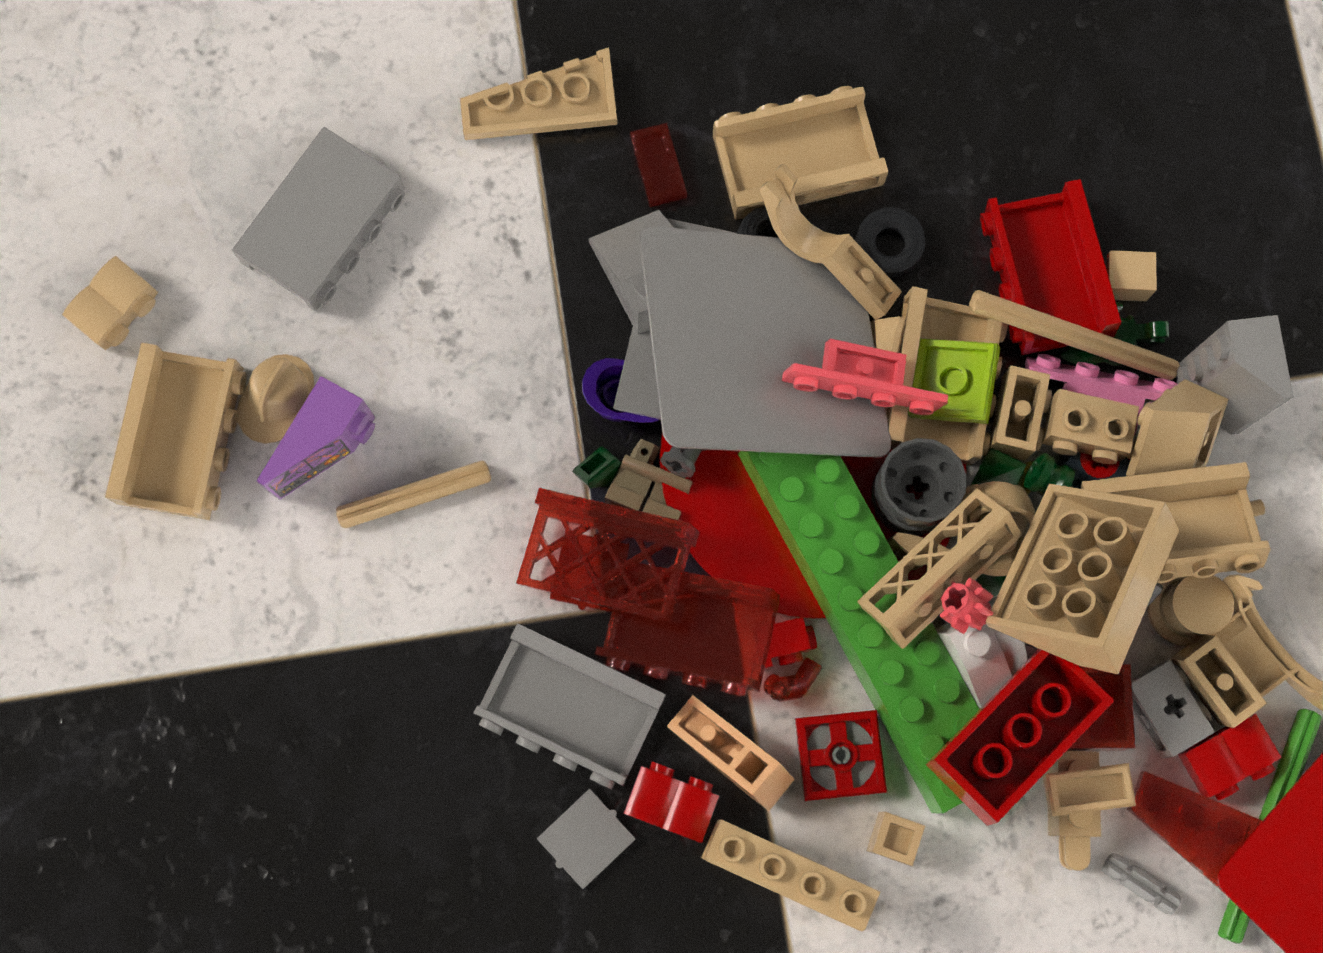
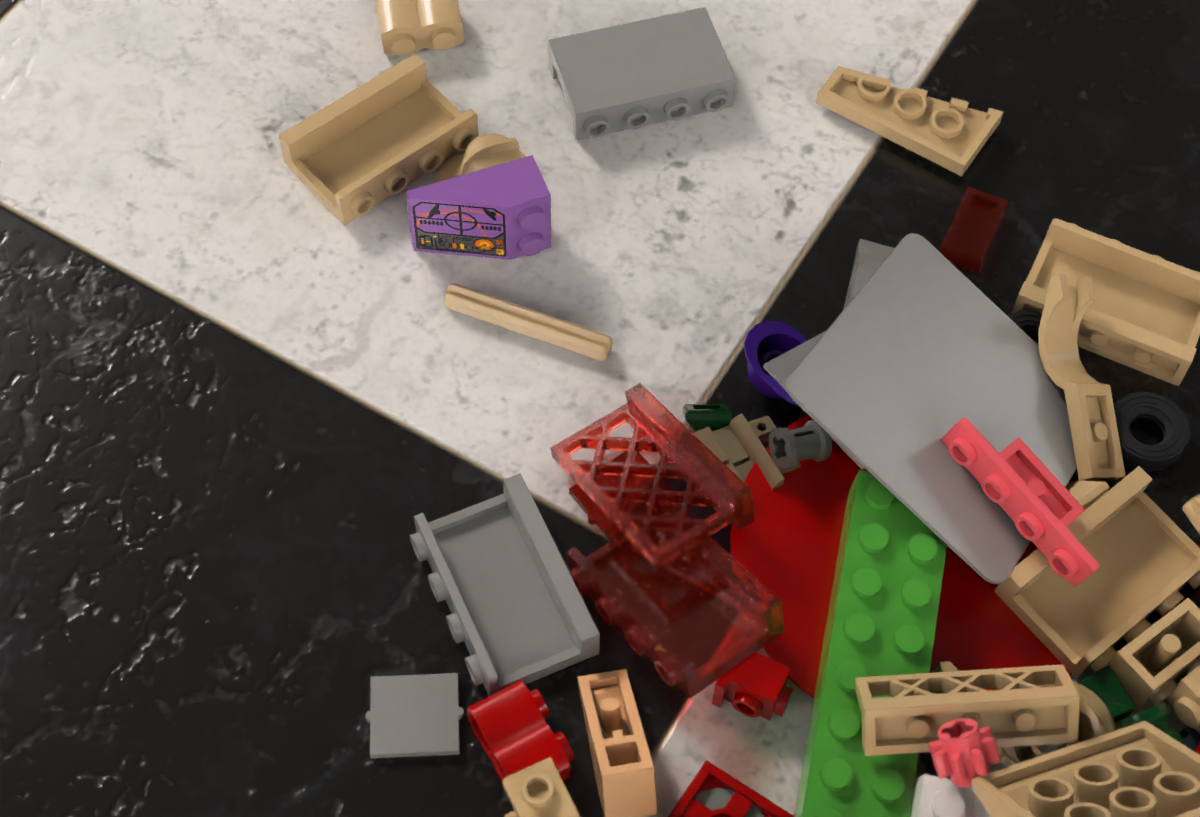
camera: 40 degrees right, 20 degrees down
clear red arm [763,657,823,702] -> none
dark grey wheel [871,438,966,536] -> none
lime plate [908,338,1000,424] -> none

